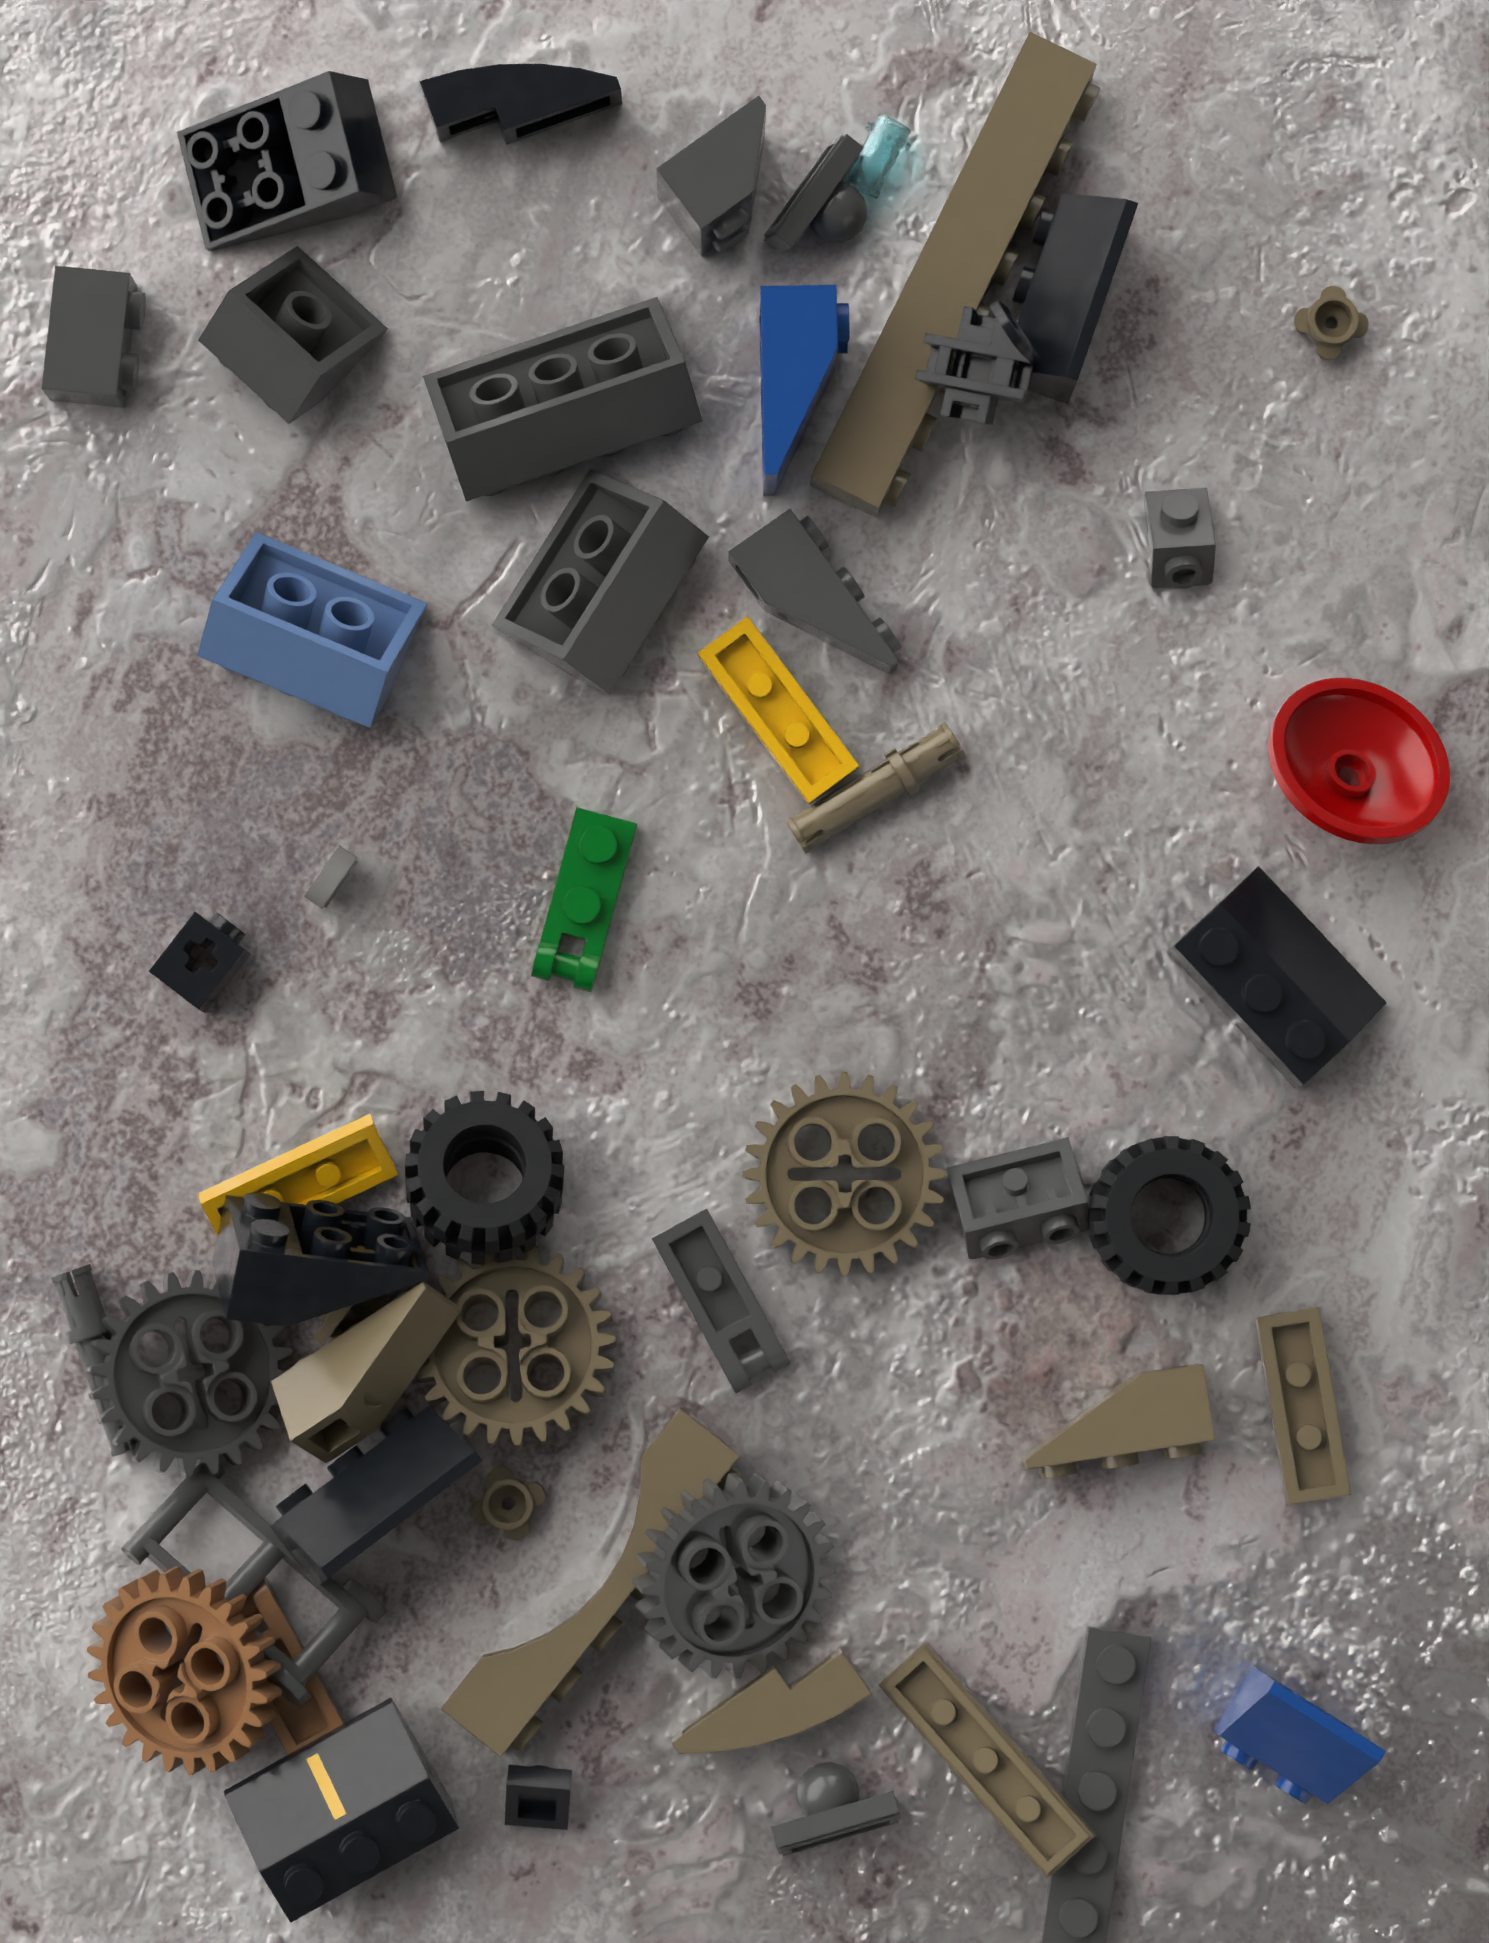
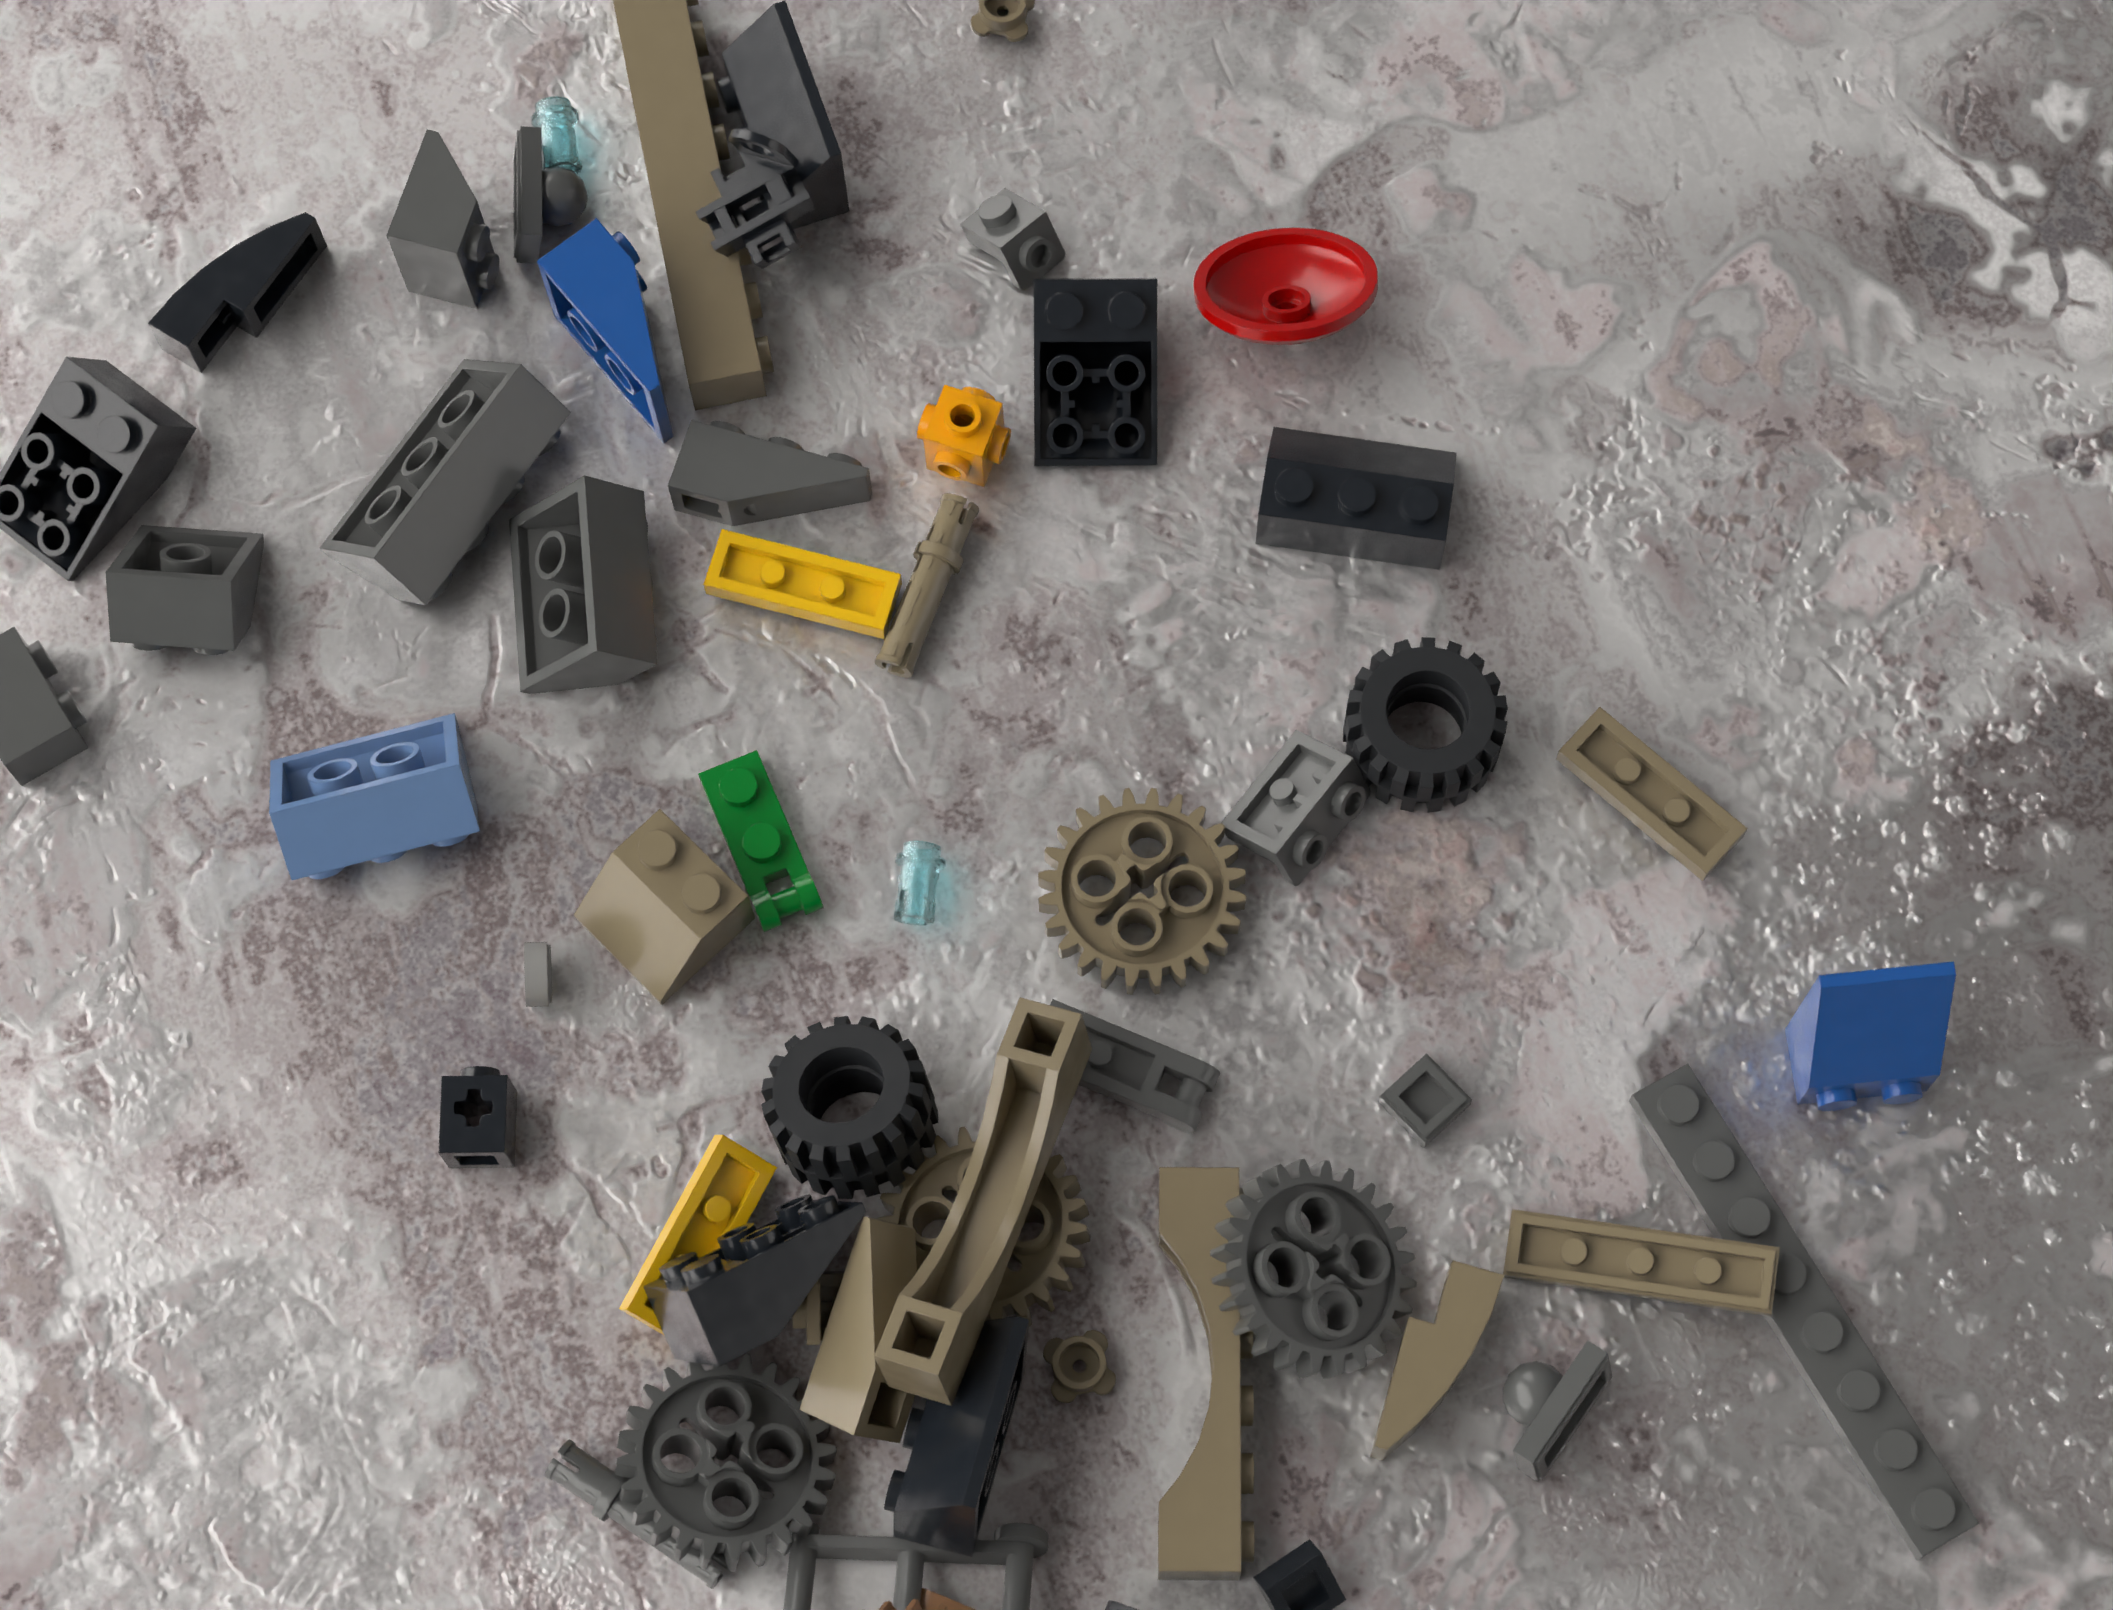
camera: 30 degrees left, 15 degrees down
dark tan slope [1022,1364,1215,1479] -> none
none -> dark tan slope [574,809,755,1005]
none -> dark tan arch [874,997,1092,1406]
none -> clear light blue pin [893,841,946,926]
none -> light orange brick [917,385,1011,487]
none -> black slope [1033,278,1157,466]
none -> dark grey tile [1378,1053,1472,1148]

